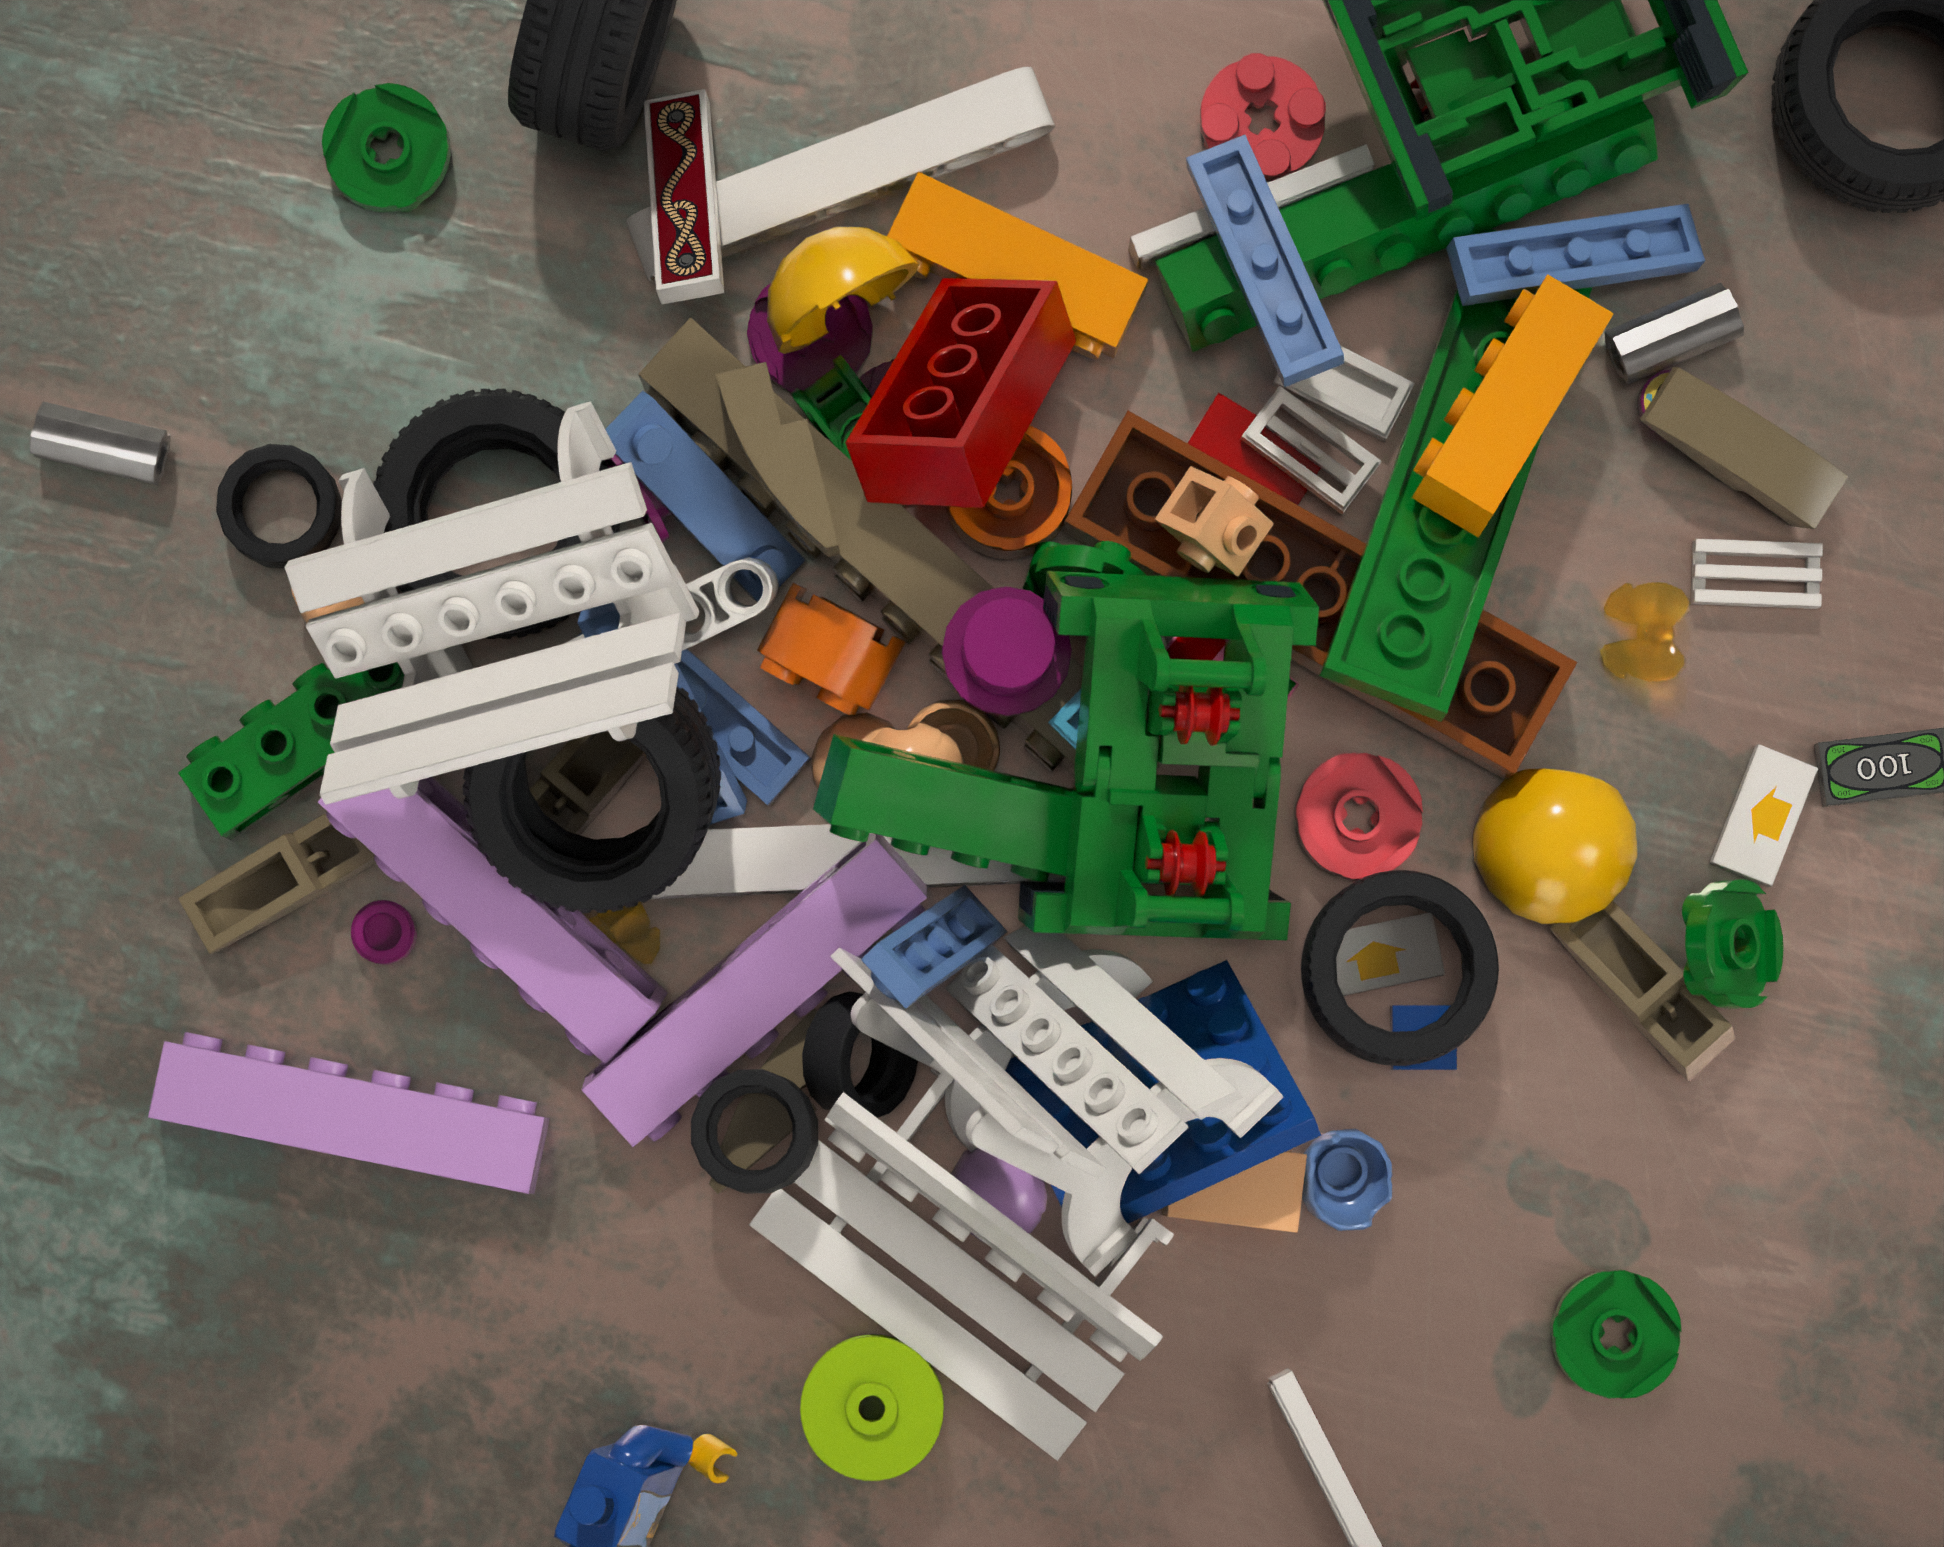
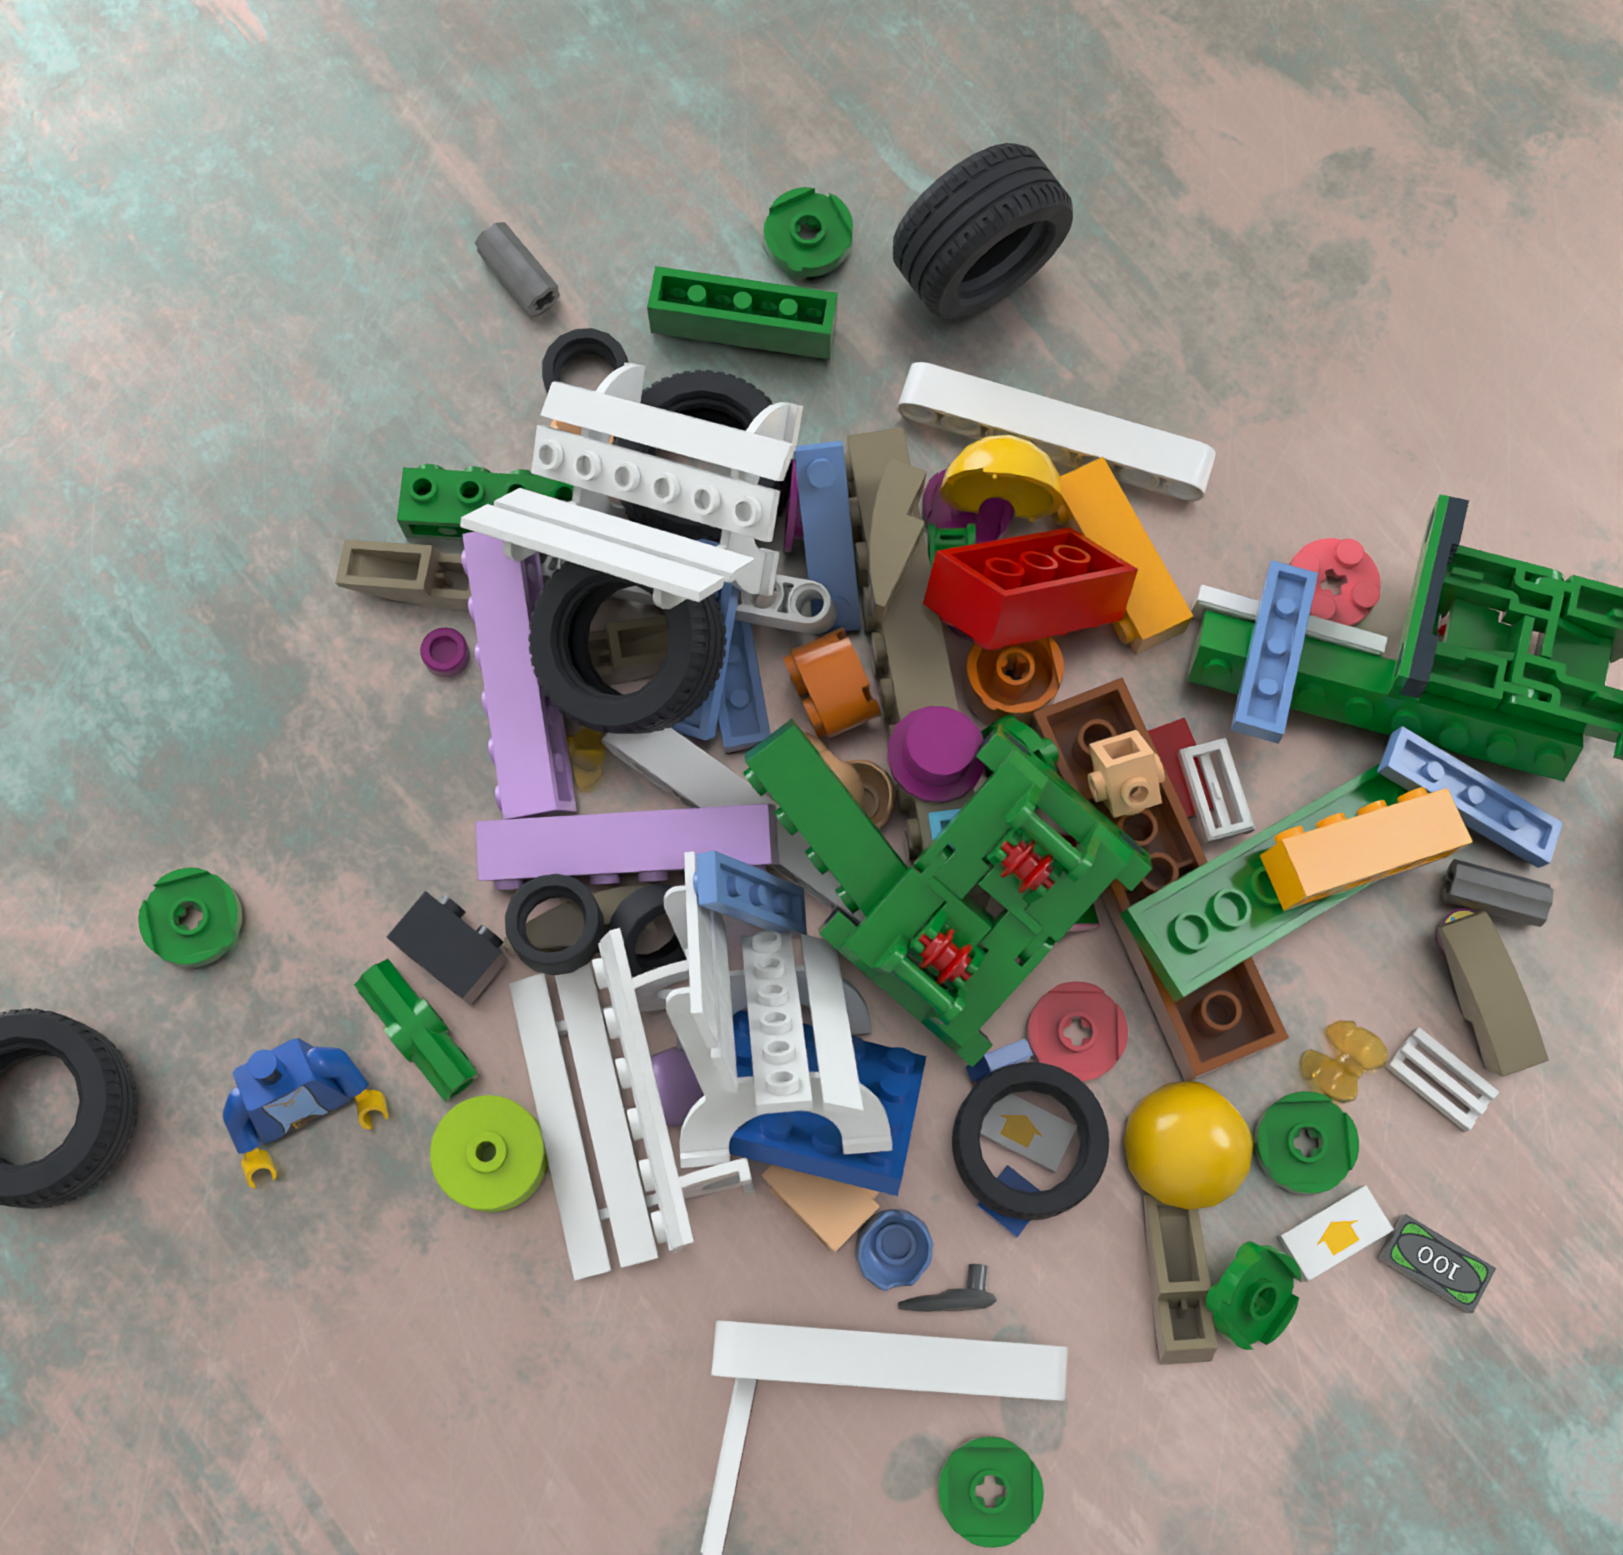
camera: 40 degrees right, 10 degrees down
lavender brick [148,1032,550,1194] -> none
tile [644,89,724,305] -> none
white tile [1272,346,1415,442] -> none
none -> green plate [138,867,242,968]
none -> green piece [354,958,480,1102]
none -> black brick [386,891,508,1006]
none -> green brick [647,266,838,359]
none -> white beam [711,1320,1068,1401]
none -> dark grey bar [898,1264,997,1312]
none -> tile [965,1038,1033,1084]
none -> green plate [1254,1091,1359,1195]

